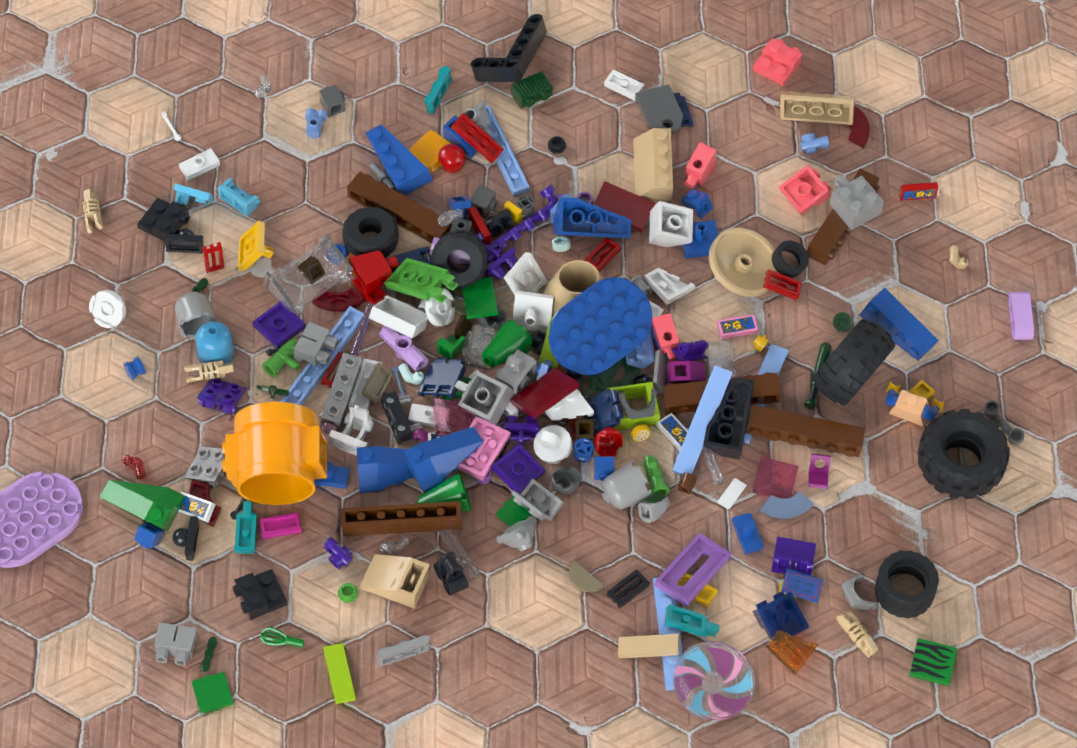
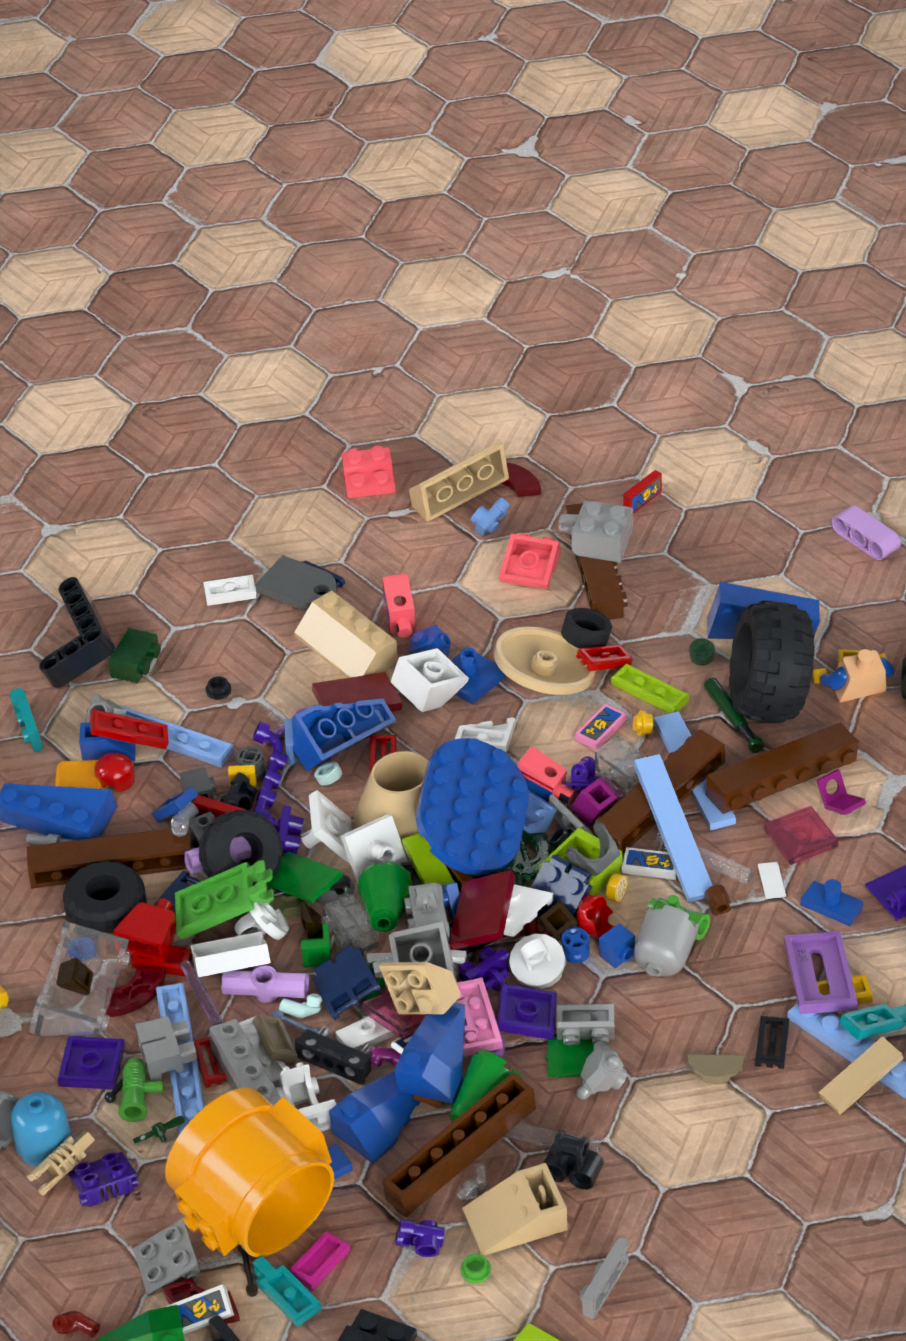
camera: 35 degrees left, 15 degrees down
dark grey hair [550,466,582,494] -> none
light grey rock [638,494,670,523] -> none
black wedge [703,377,754,460] -> none
sand blue tile [759,492,814,519] -> none
tan arm [949,245,968,270] -> none
none -> tan slope [379,962,461,1014]
none -> lime tile [611,664,689,714]

